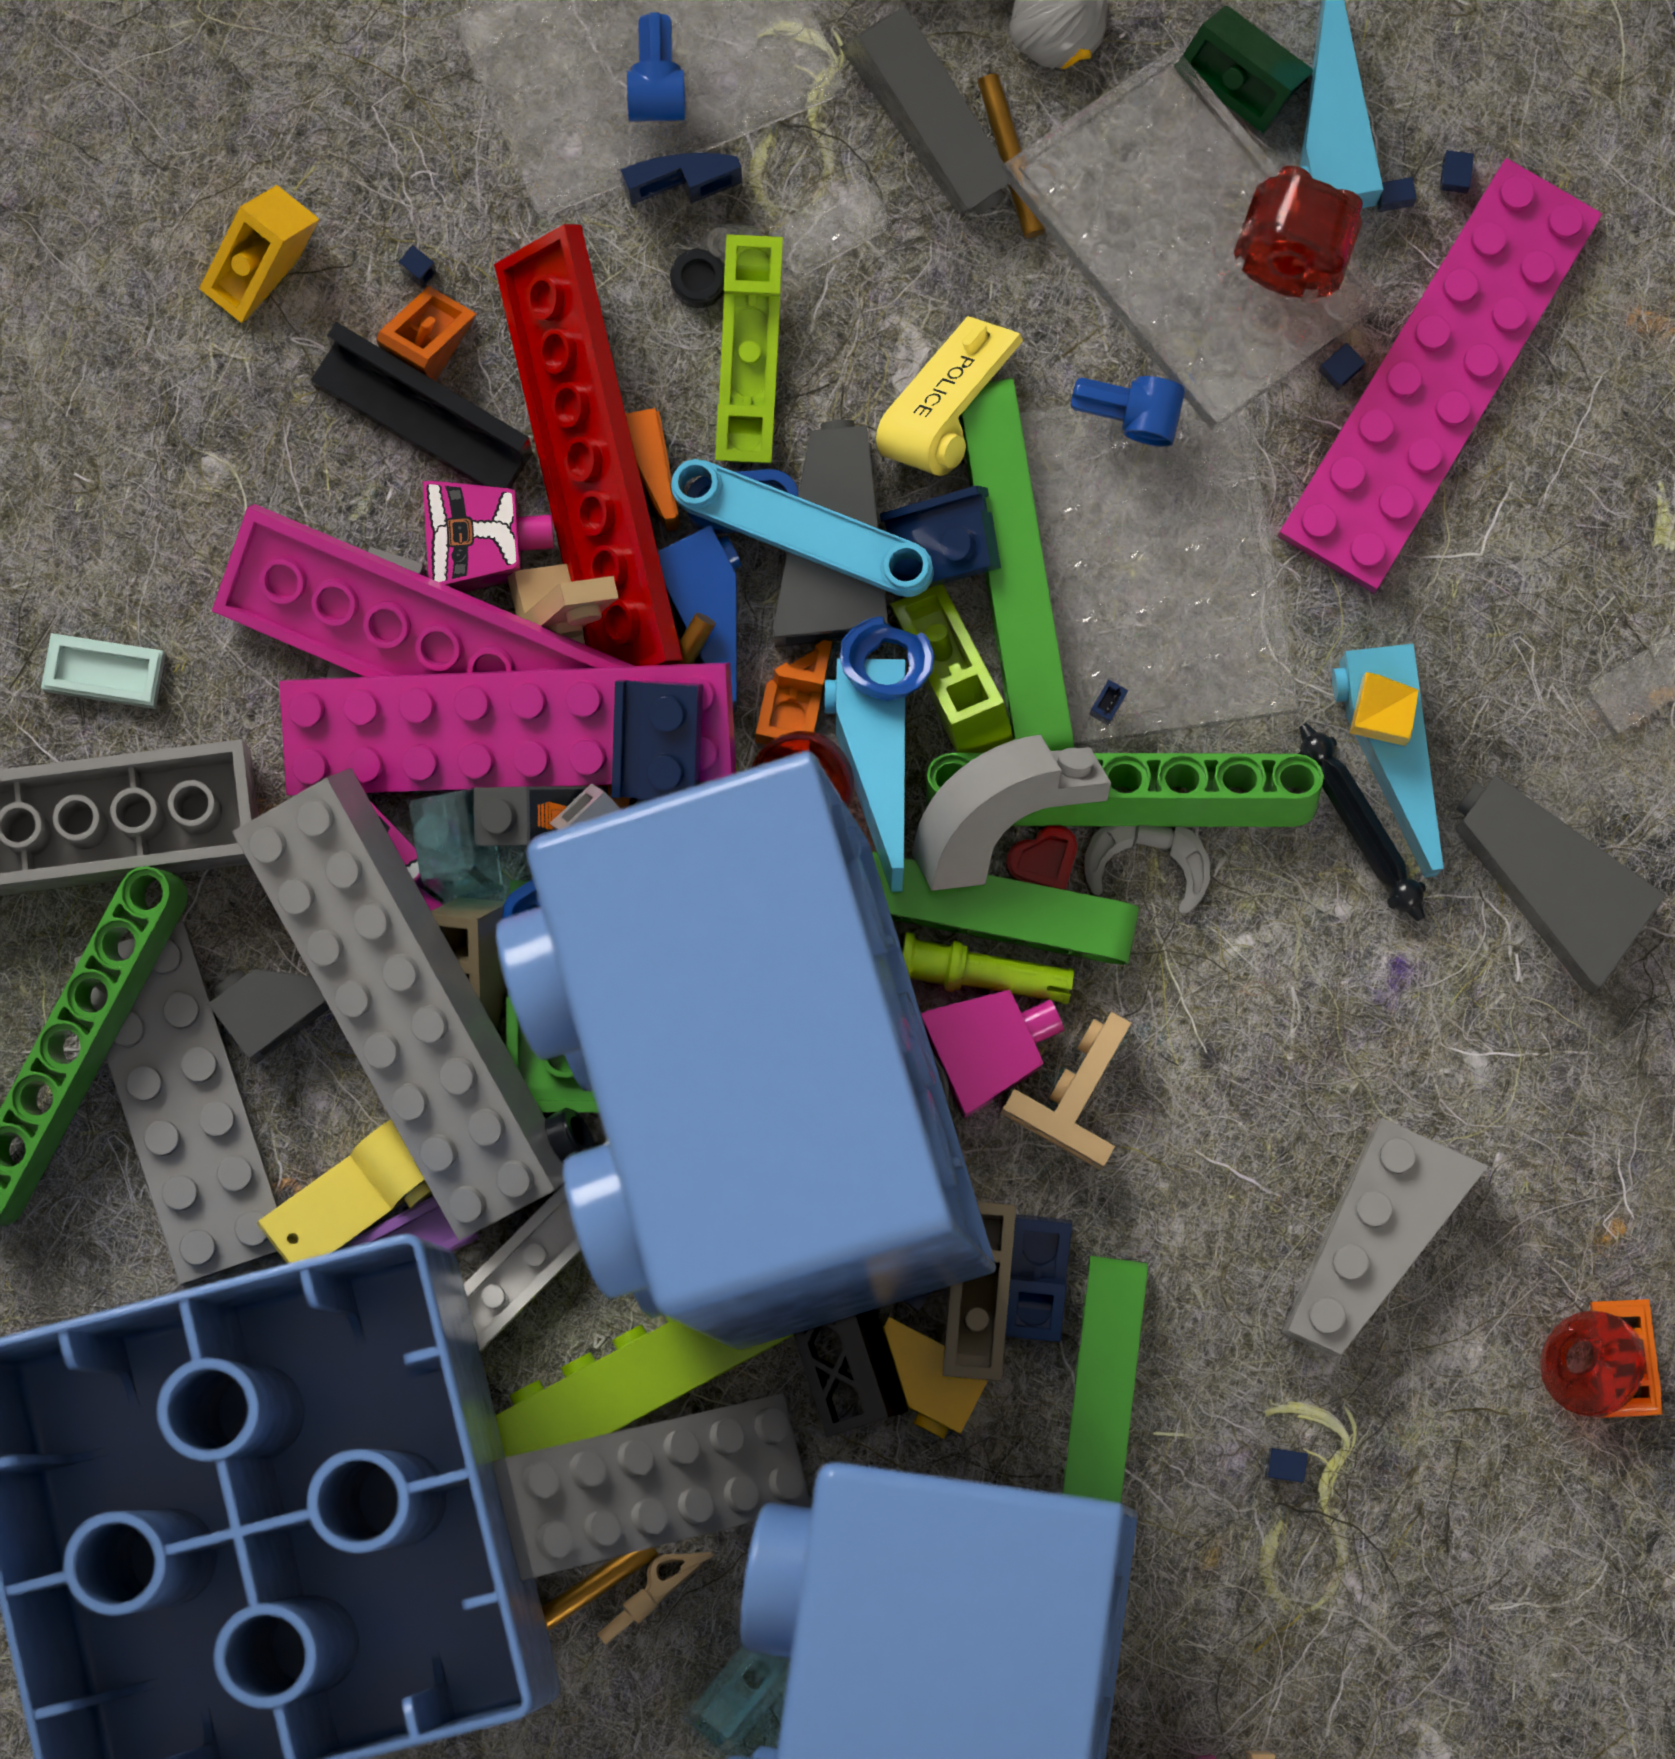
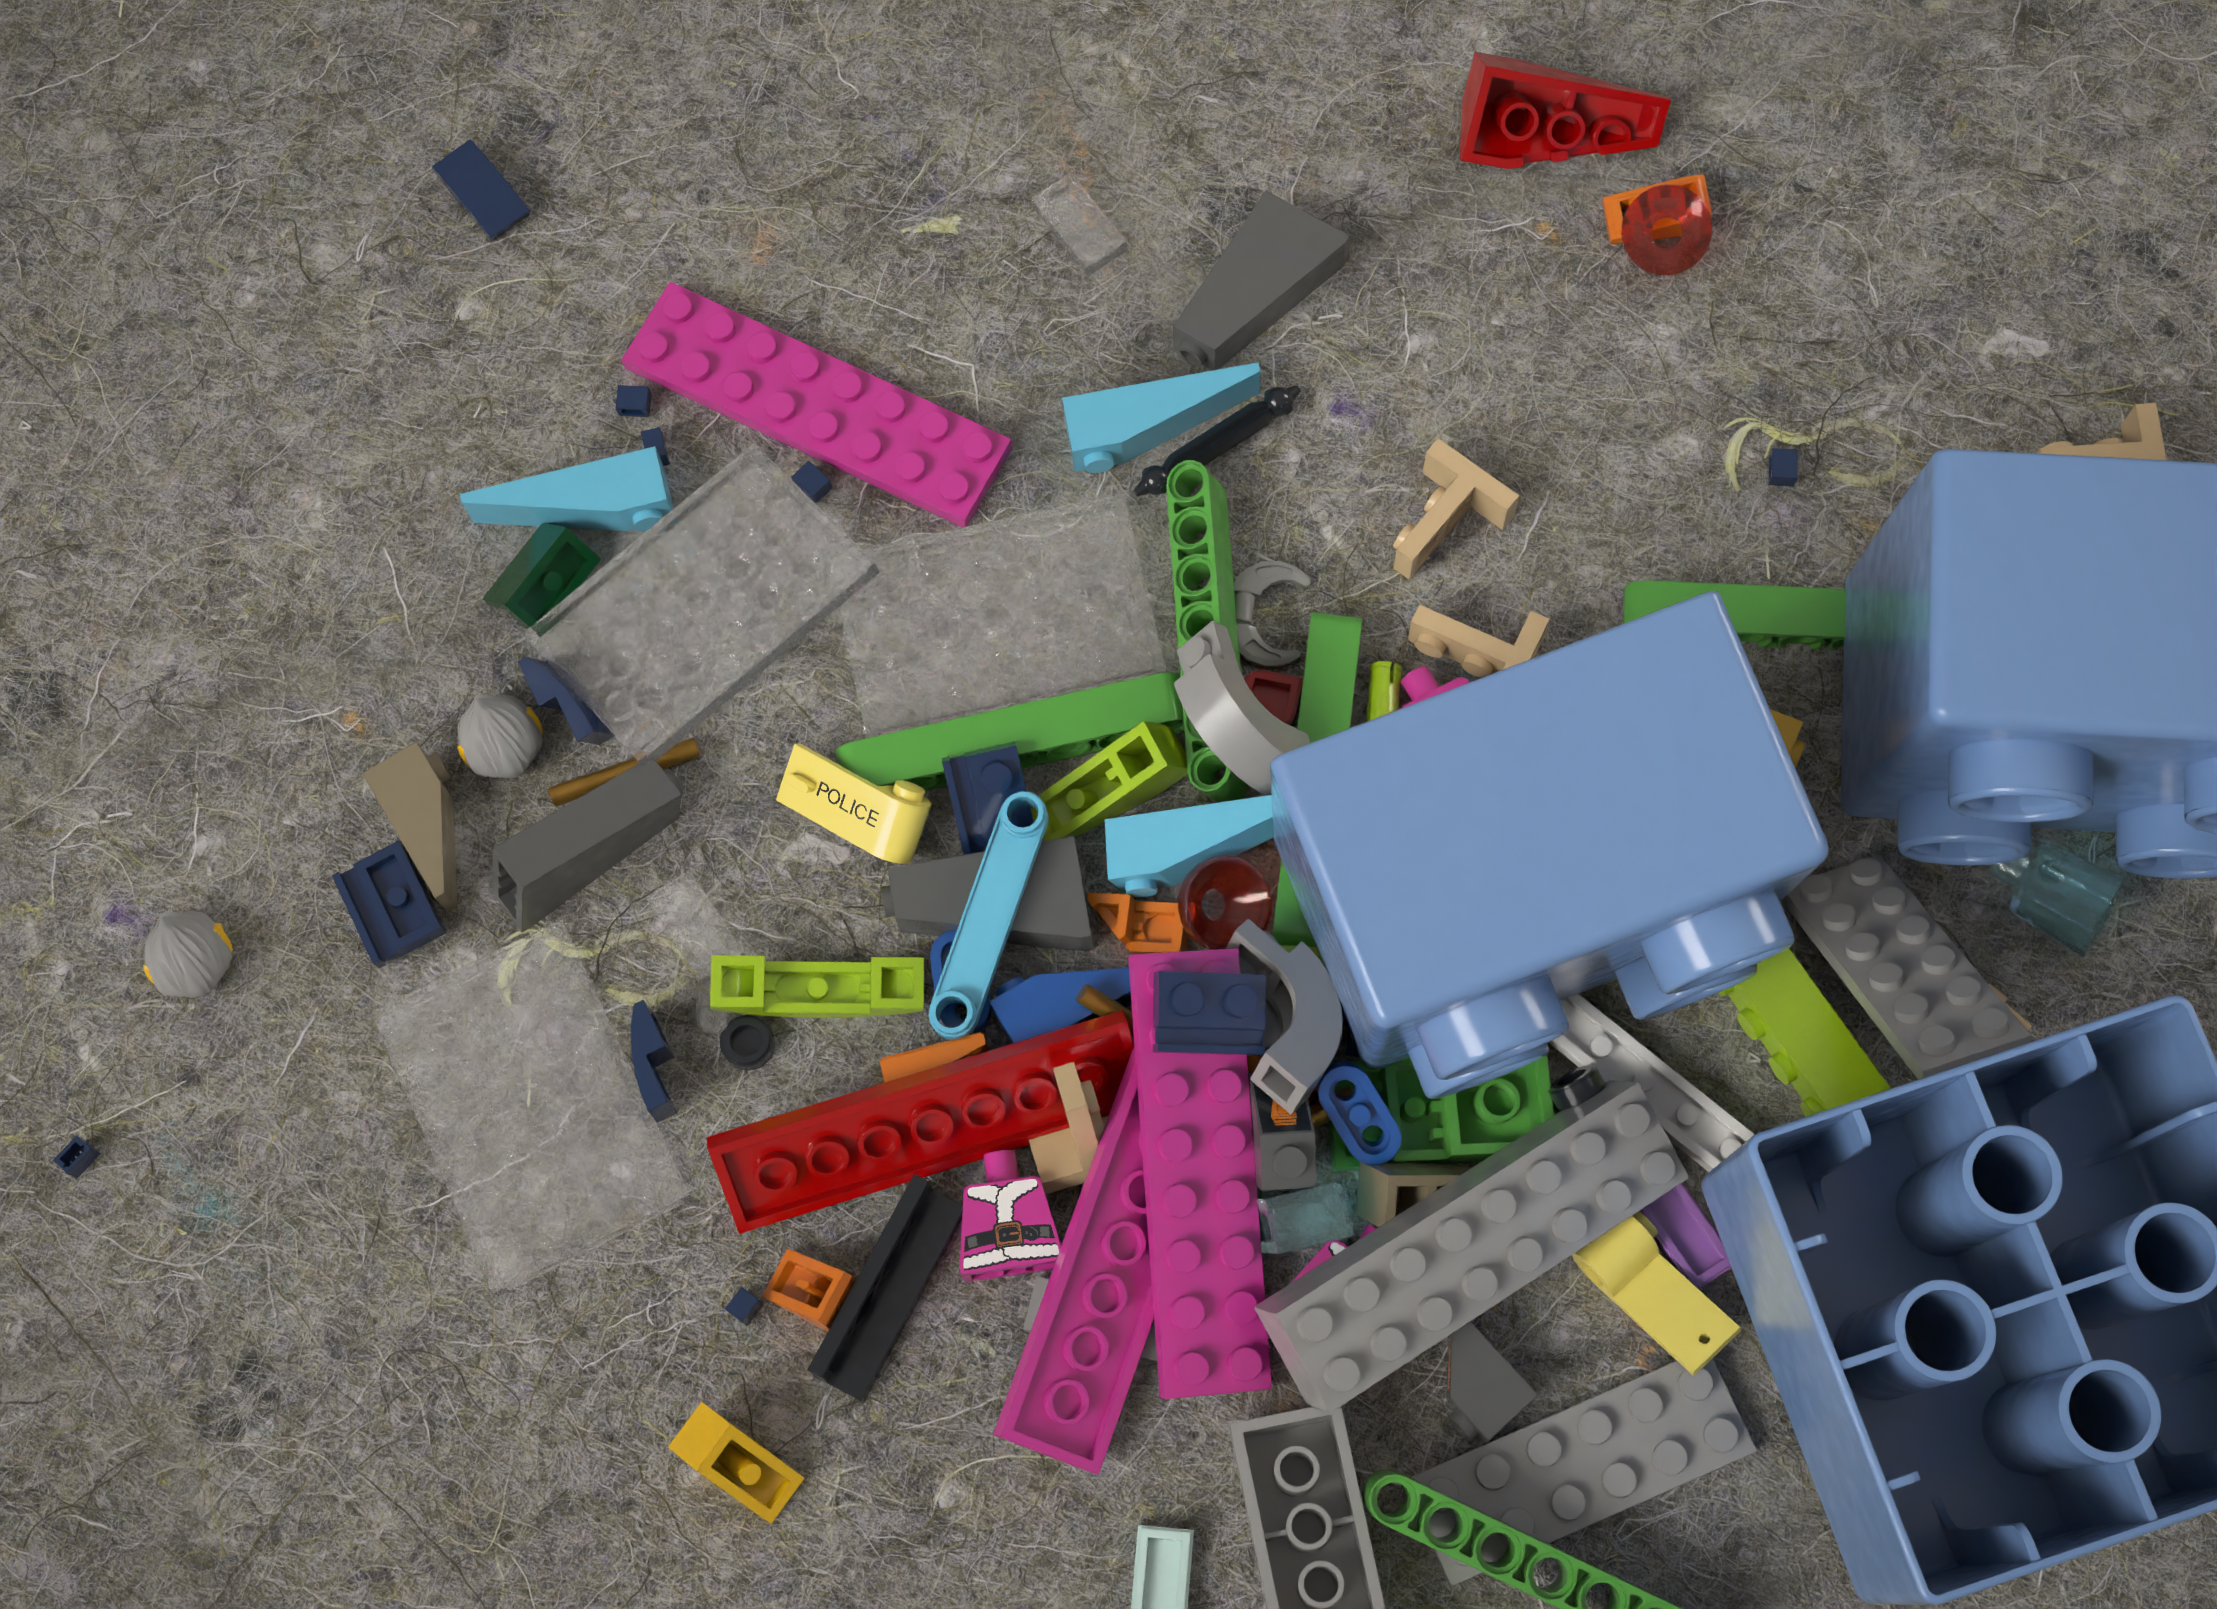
camera: 85 degrees left, 10 degrees down
blue axle [627,12,685,122] -> none
blue piece [840,616,935,701] -> none
blue axle [1071,376,1186,447] -> none
dark blue piece [1089,679,1128,726] -> none
clear red brick [1233,165,1363,298] -> none
light grey wedge [1281,1118,1488,1357] -> none
yellow slope [1350,672,1419,746] -> none
none -> dark blue slope [518,657,615,745]
none -> tan bracket [1393,438,1520,580]

